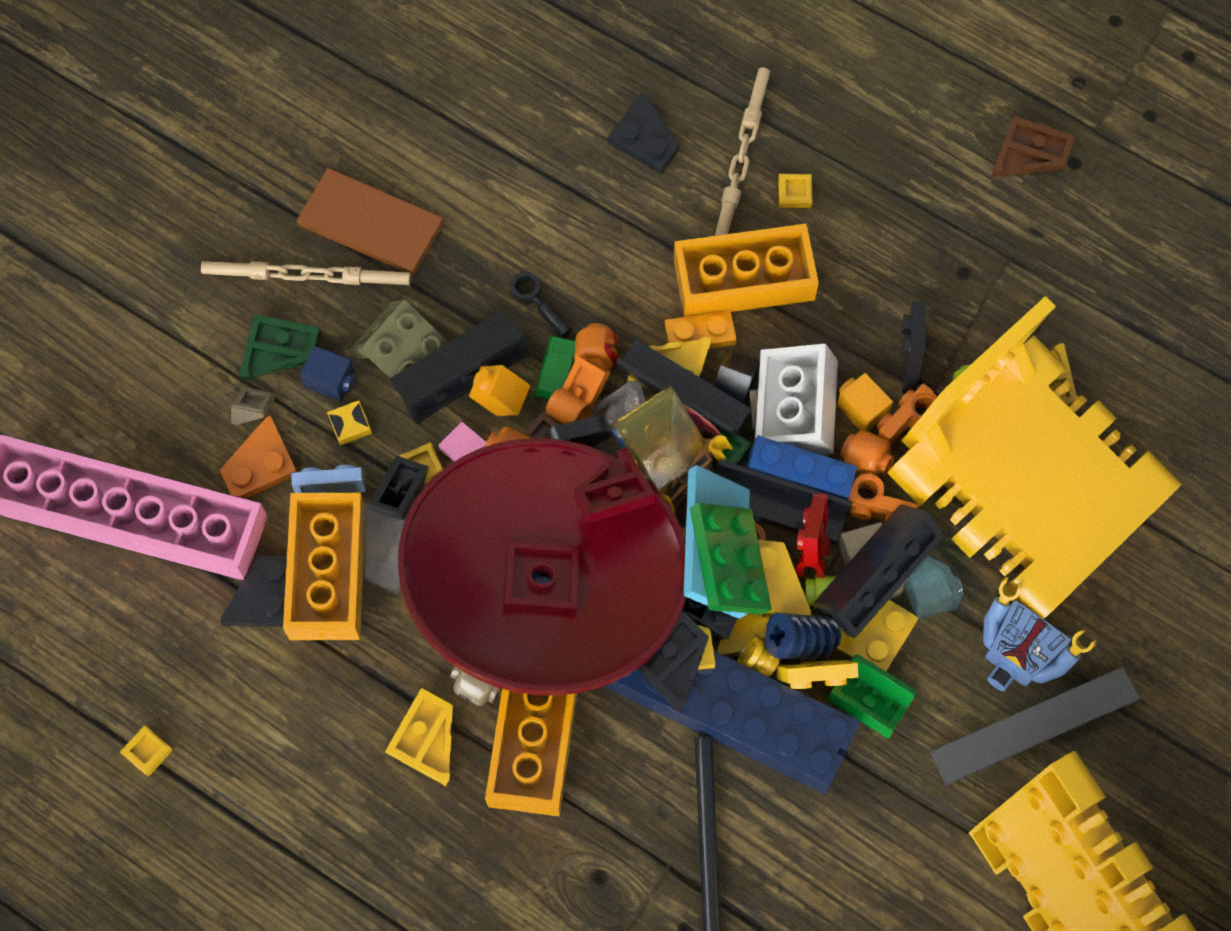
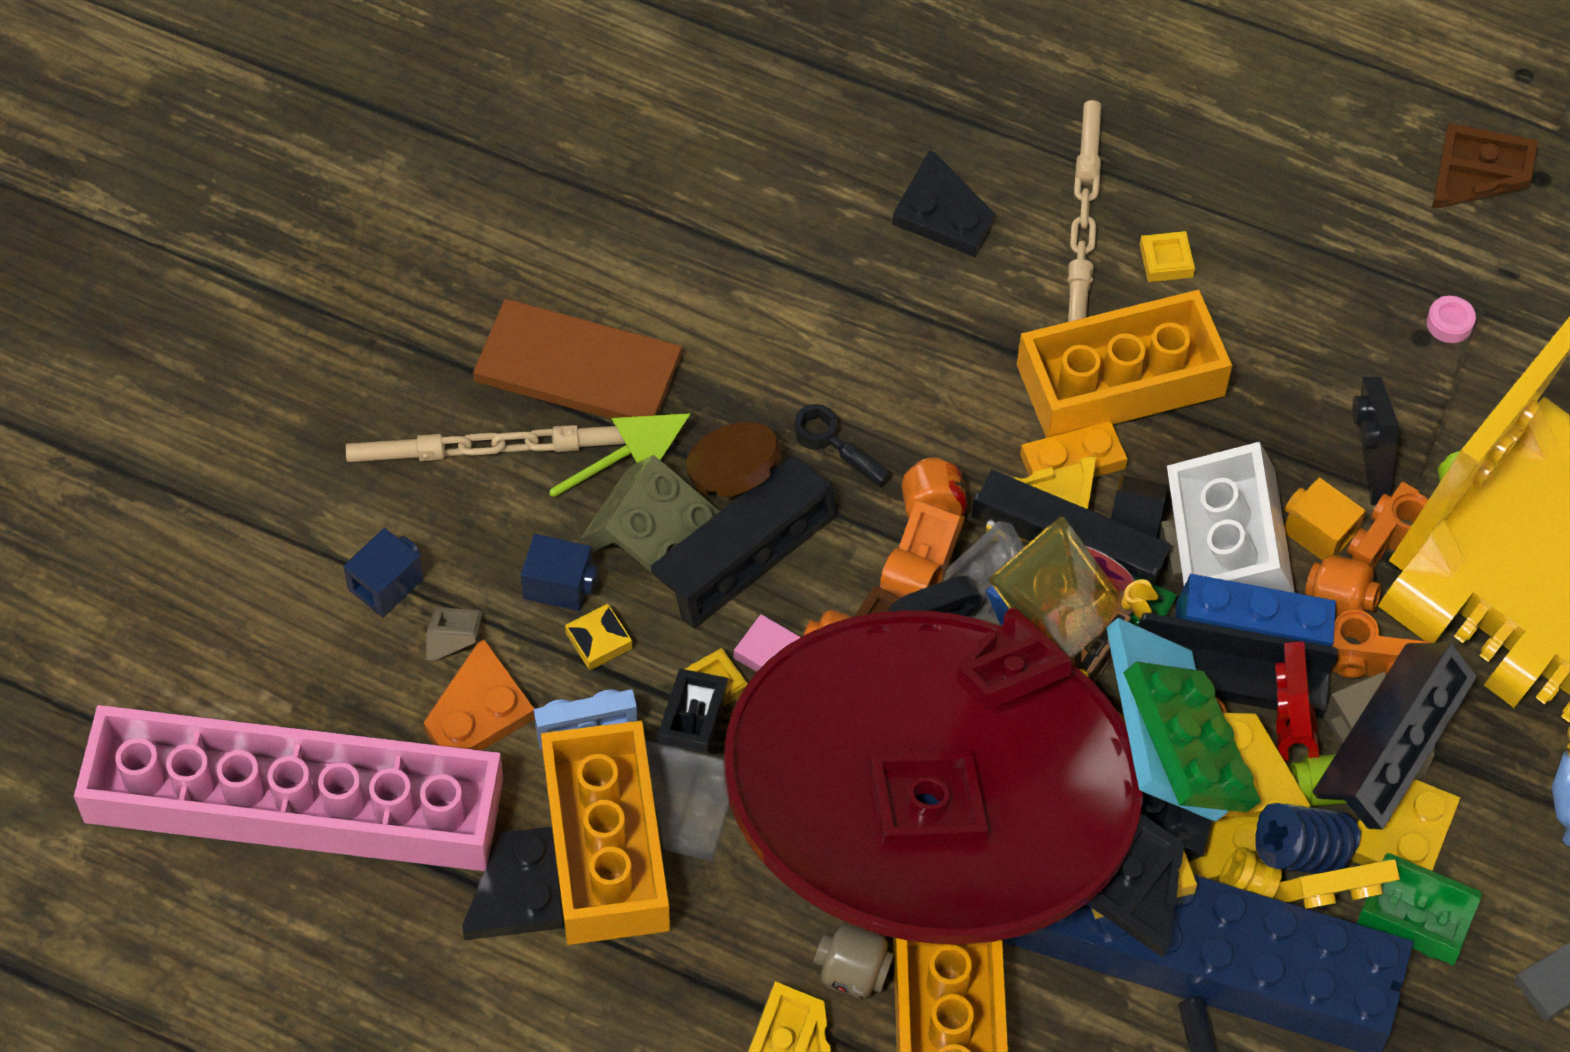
camera: 10 degrees left, 10 degrees down
dark green wing [239,314,321,380] -> none
light orange brick [469,365,531,416] -> none
green tile [533,335,575,400] -> none
clear light blue slope [904,556,964,620] -> none
none -> dark blue brick [343,528,424,618]
none -> lime piece [549,413,691,497]
none -> reddish brown tile [686,422,782,497]
none -> bright pink tile [1426,296,1476,343]

